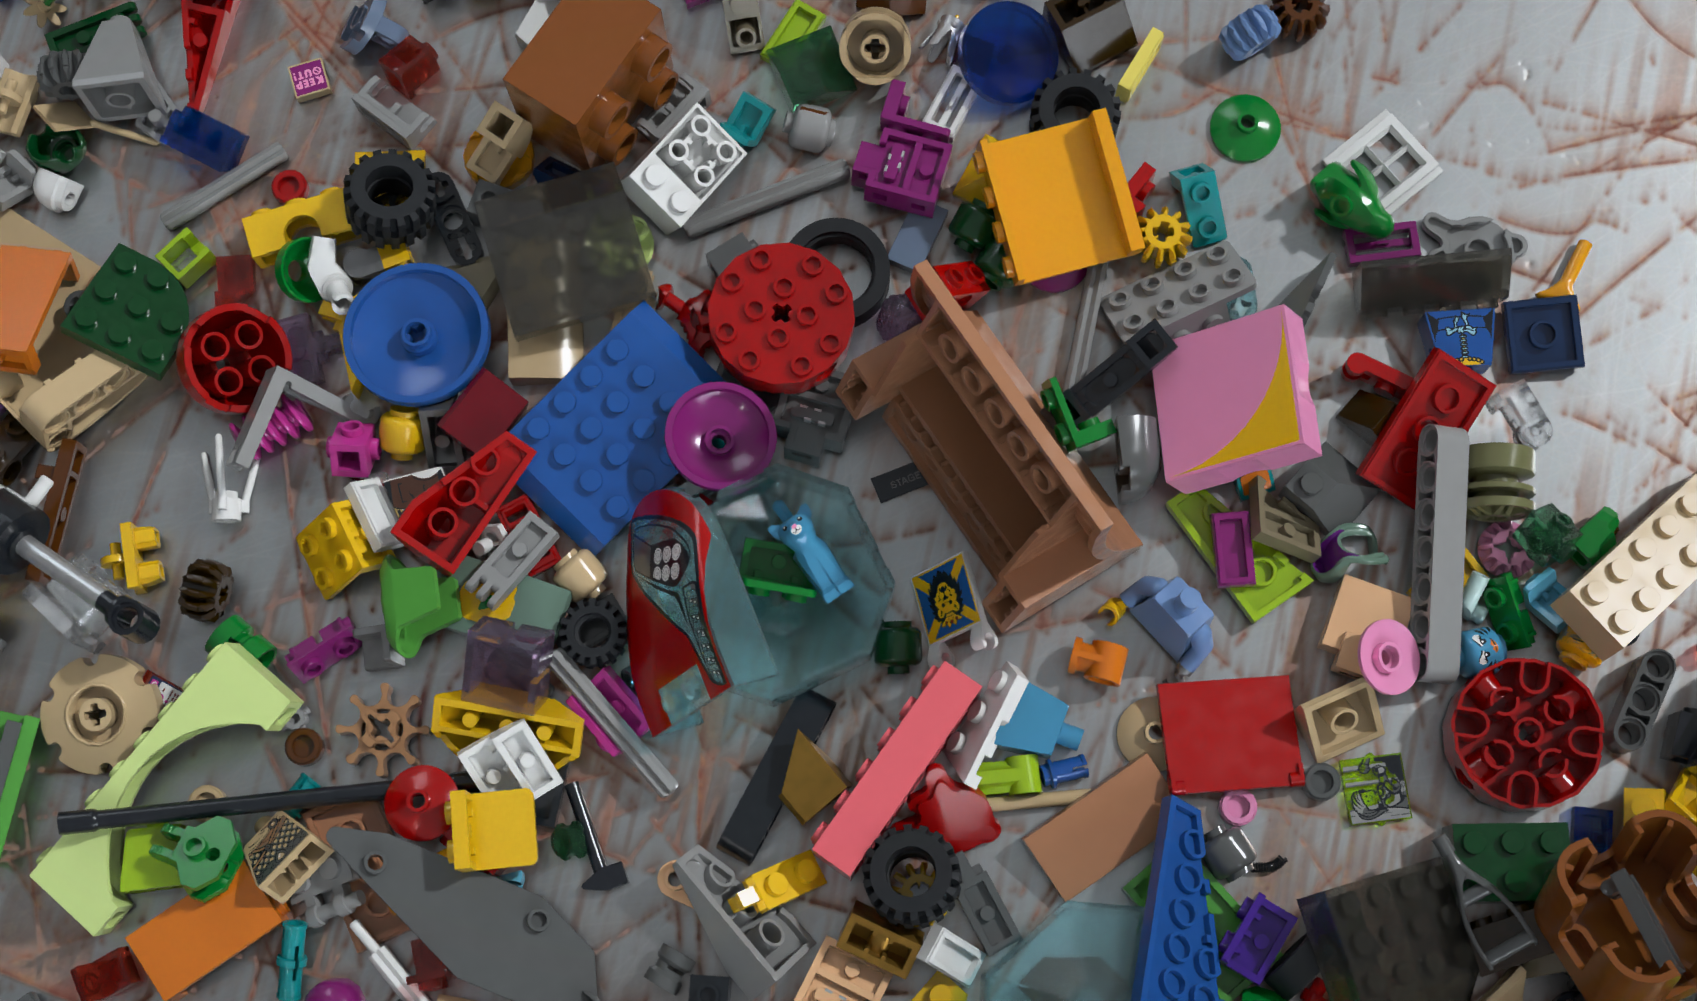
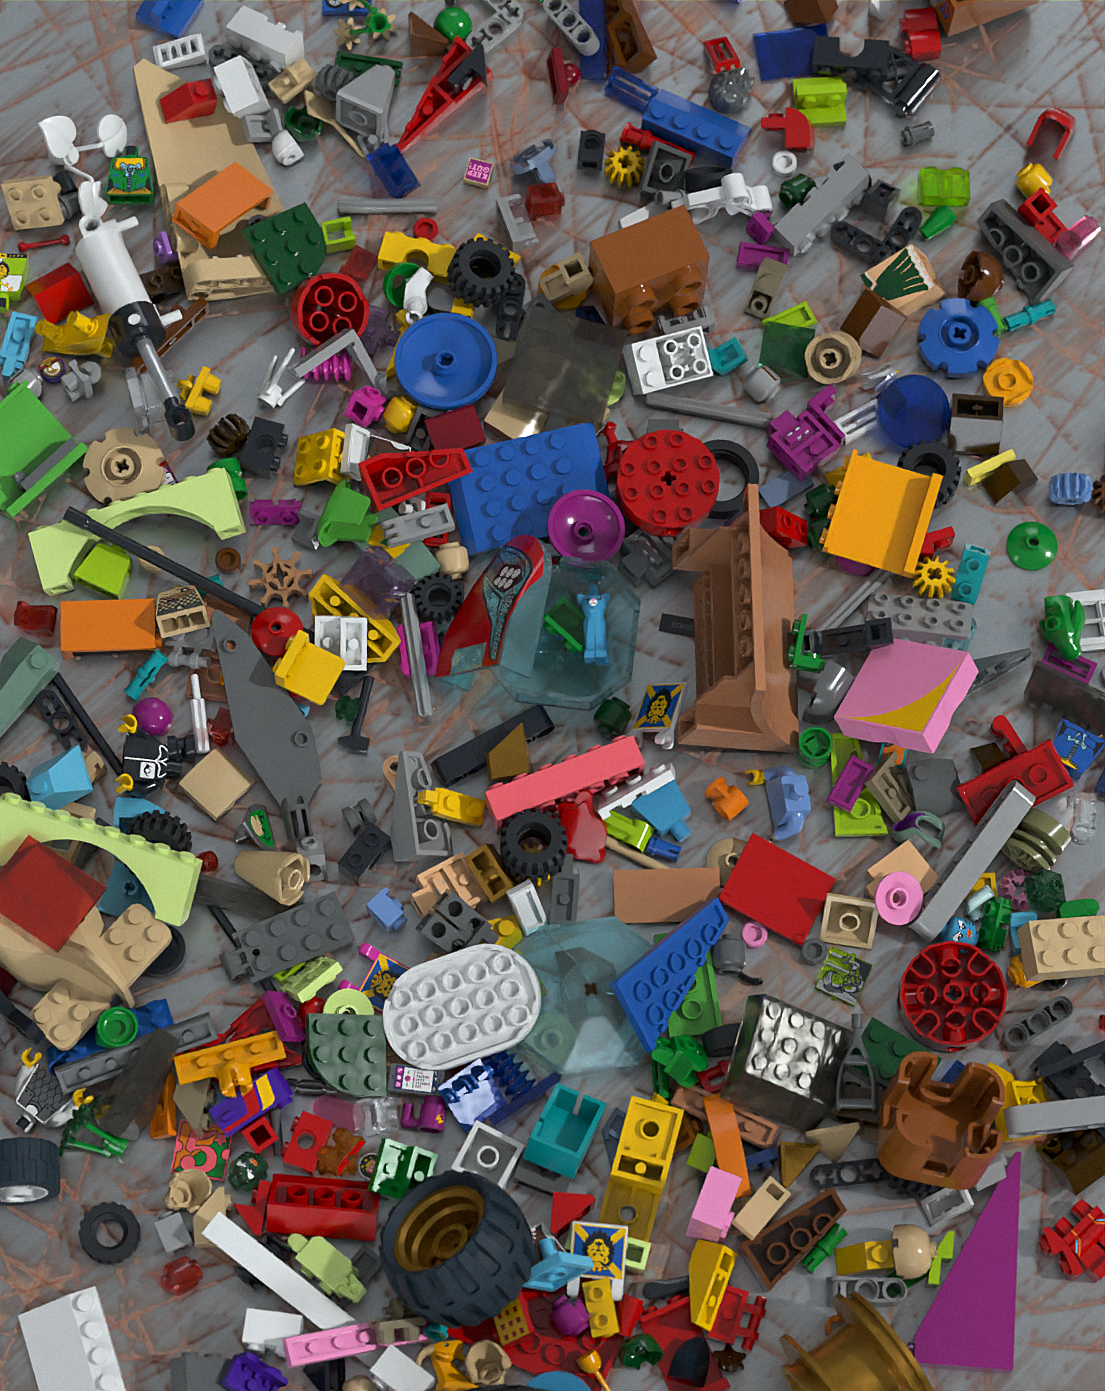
camera: 25 degrees right, 5 degrees down
green hinge [148,815,245,903] -> none
light grey piece [282,707,311,732] -> none
dark purple bracket [1218,892,1298,986] -> none
dark grey hinge [1600,868,1686,974] -> none
none -> black brick [240,417,289,480]
none -> green wheel [796,727,833,769]
none -> dark brown slope [981,459,1038,506]

